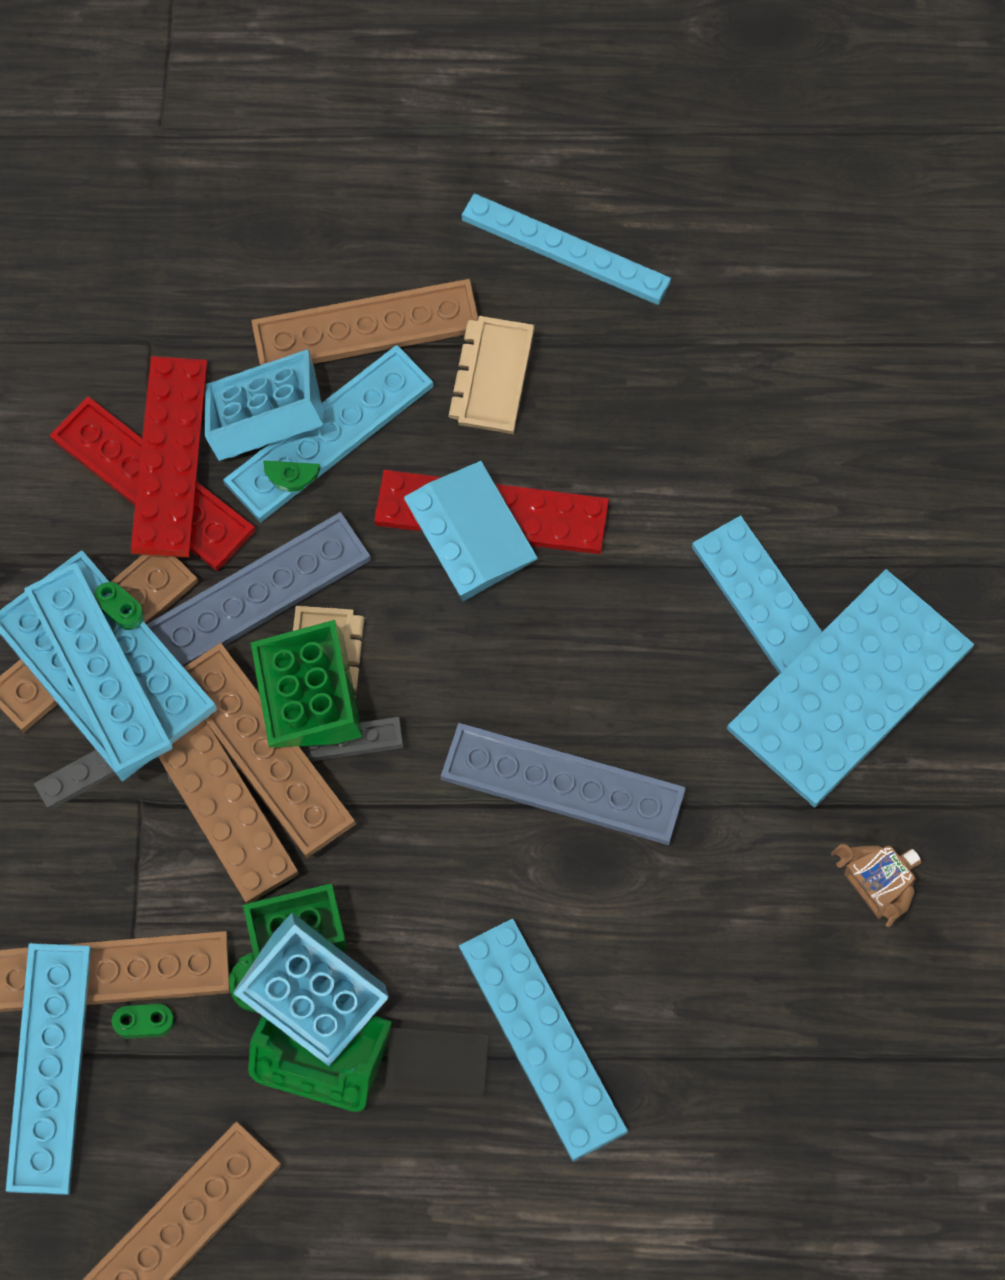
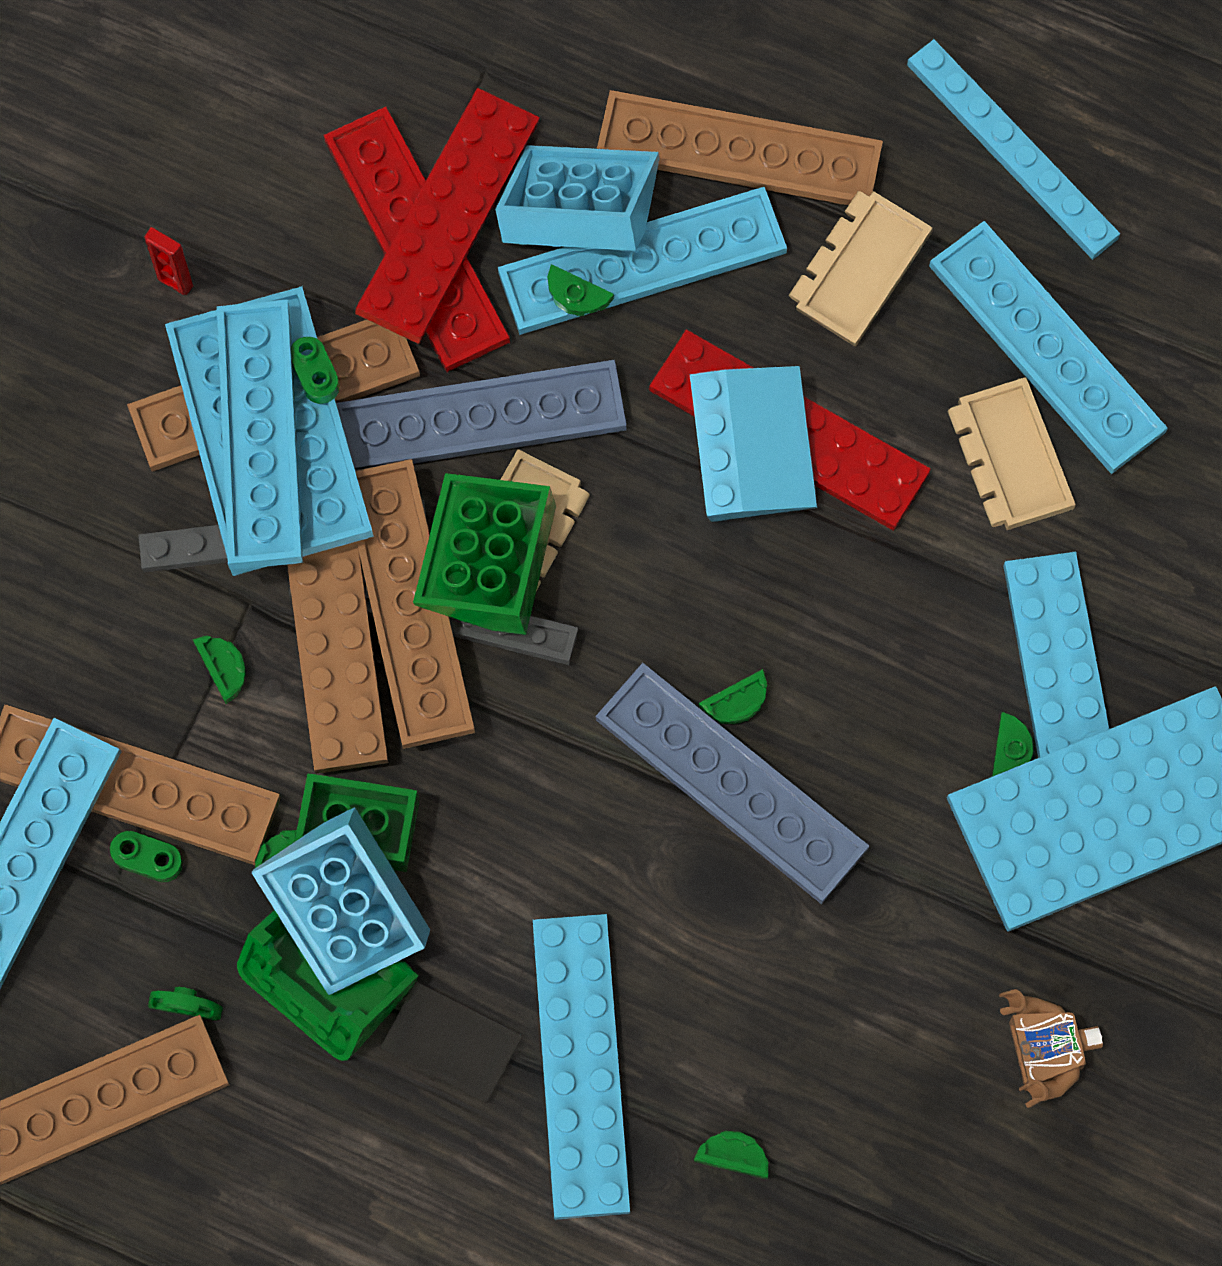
camera: 20 degrees right, 5 degrees up
none -> green plate [148,987,223,1021]
none -> green plate [192,636,246,704]
none -> green plate [694,1131,768,1179]
none -> green plate [699,669,767,724]
none -> medium azure plate [929,221,1168,474]
none -> tan hinge [948,377,1076,530]
none -> green plate [992,712,1033,777]

